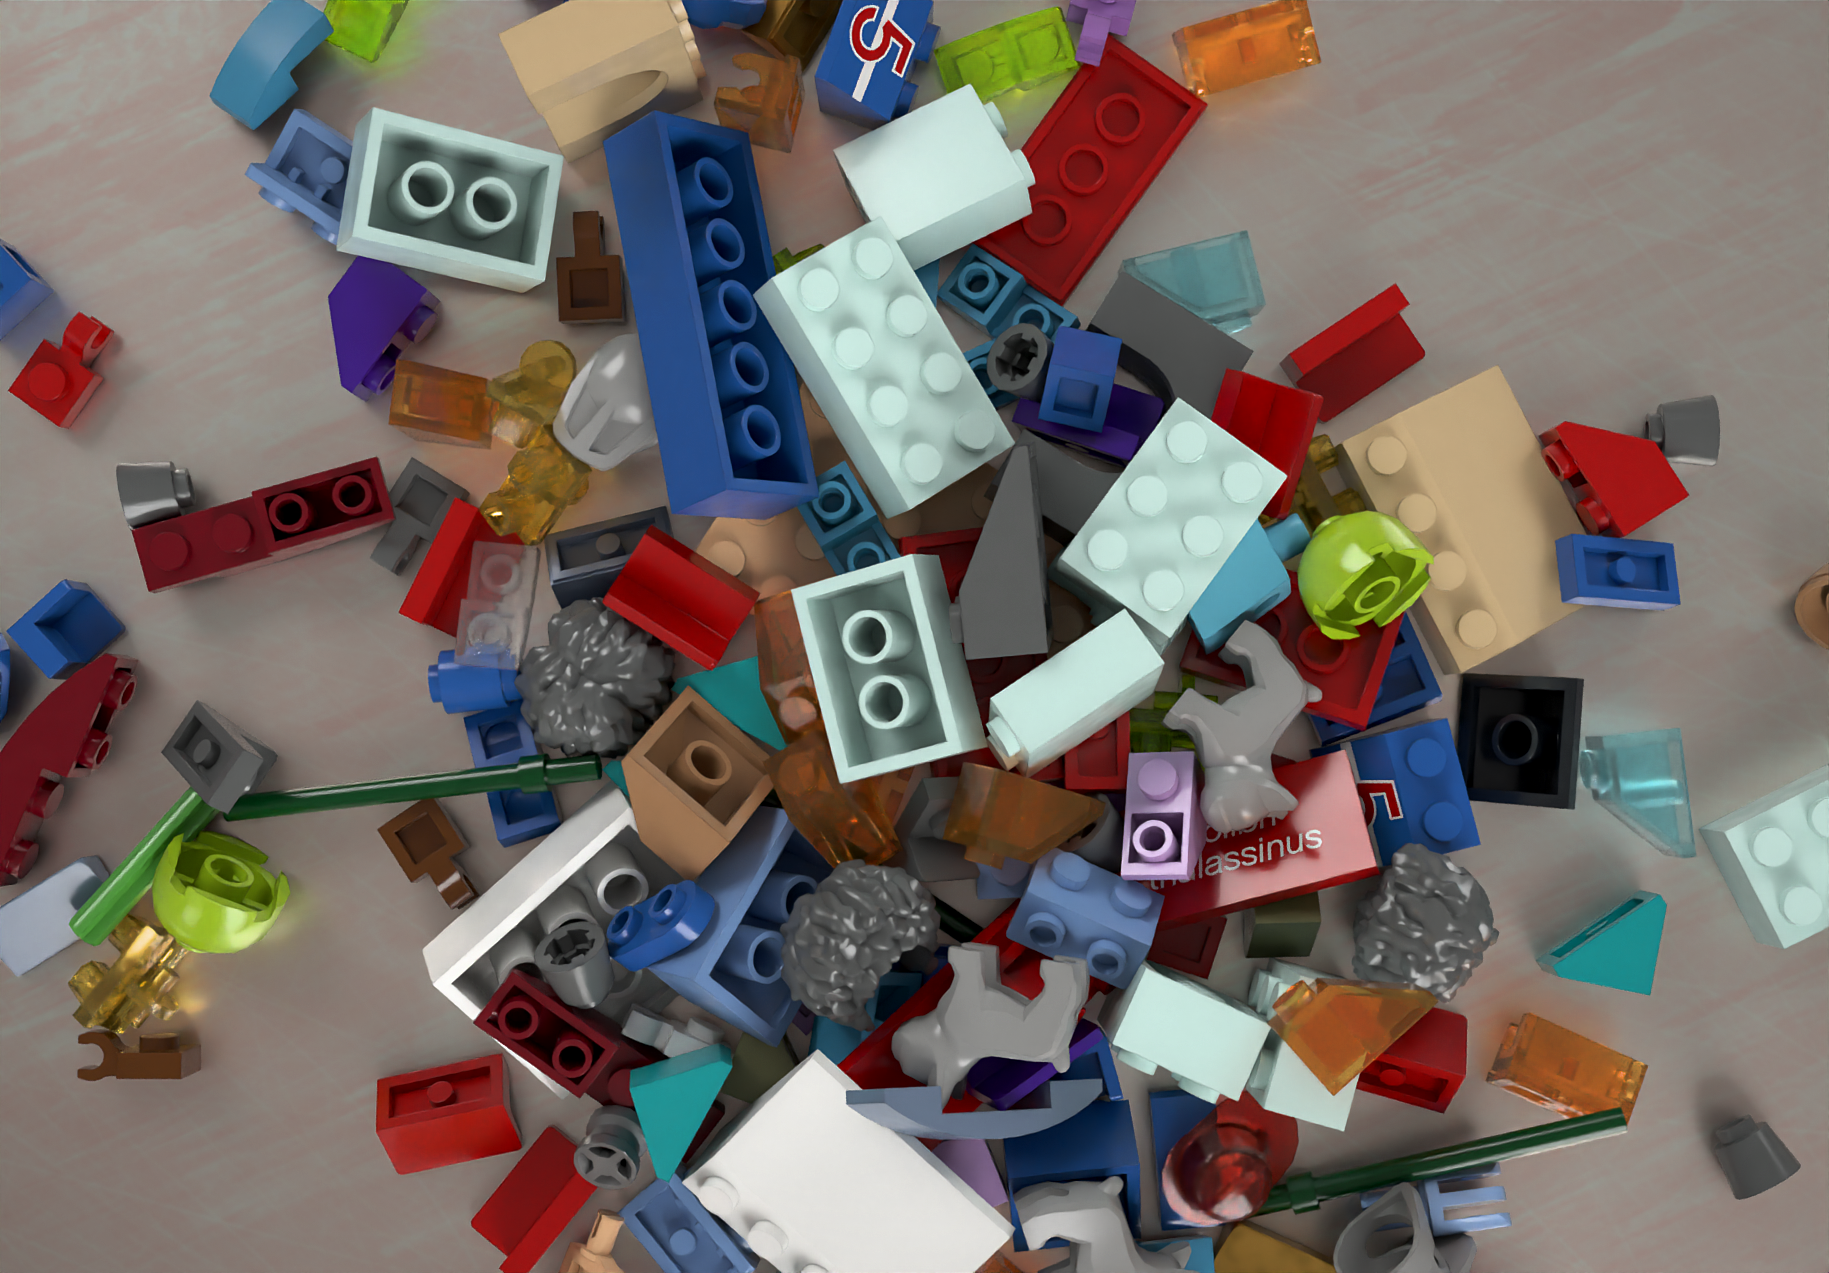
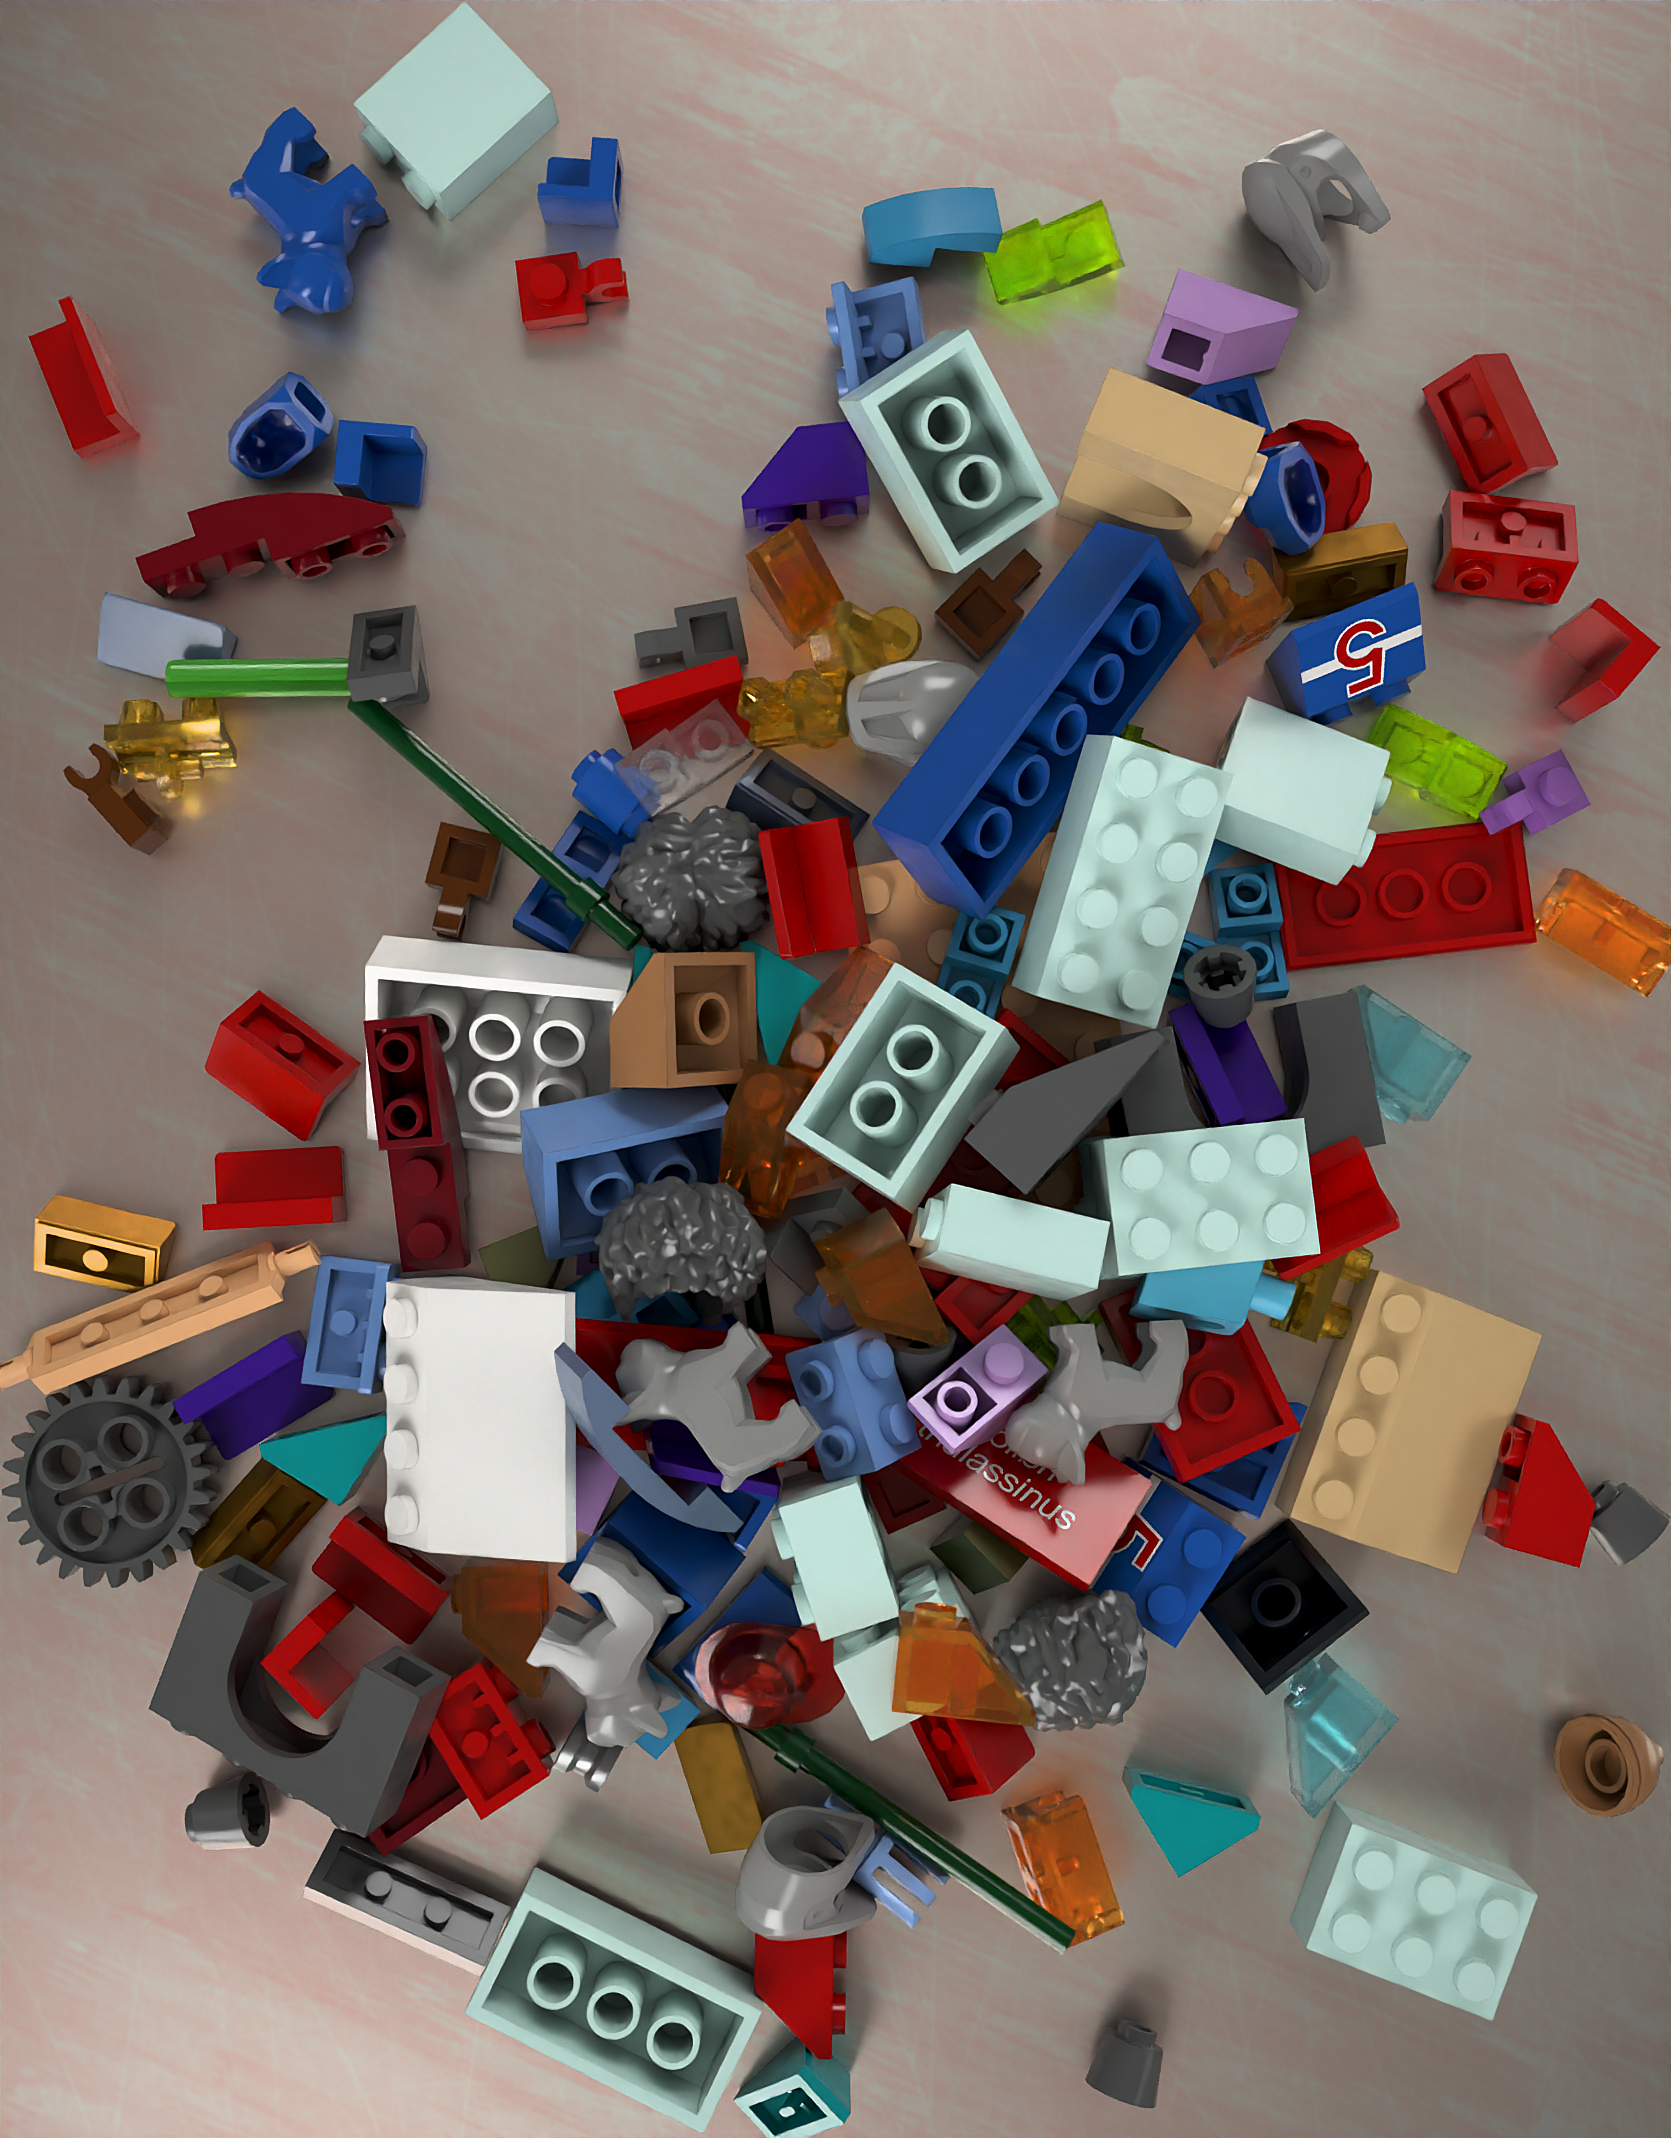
camera: 45 degrees right, 0 degrees up
dark grey hat [116,461,196,532] -> none
dark red slope [131,456,396,593] -> none
lime cylinder [152,831,290,954] -> none
dark grey hat [534,922,615,1009] -> none
flat silver wheel [574,1105,648,1190] -> none
blue plate [606,880,715,972] -> none
white plate [621,1003,733,1058] -> none
teal slope [629,1043,733,1183] -> none
blue panel [1038,326,1122,433] -> none
red panel [1279,283,1425,424] -> none
lime cylinder [1297,511,1434,639] -> none
blue plate [1555,534,1681,611] -> none

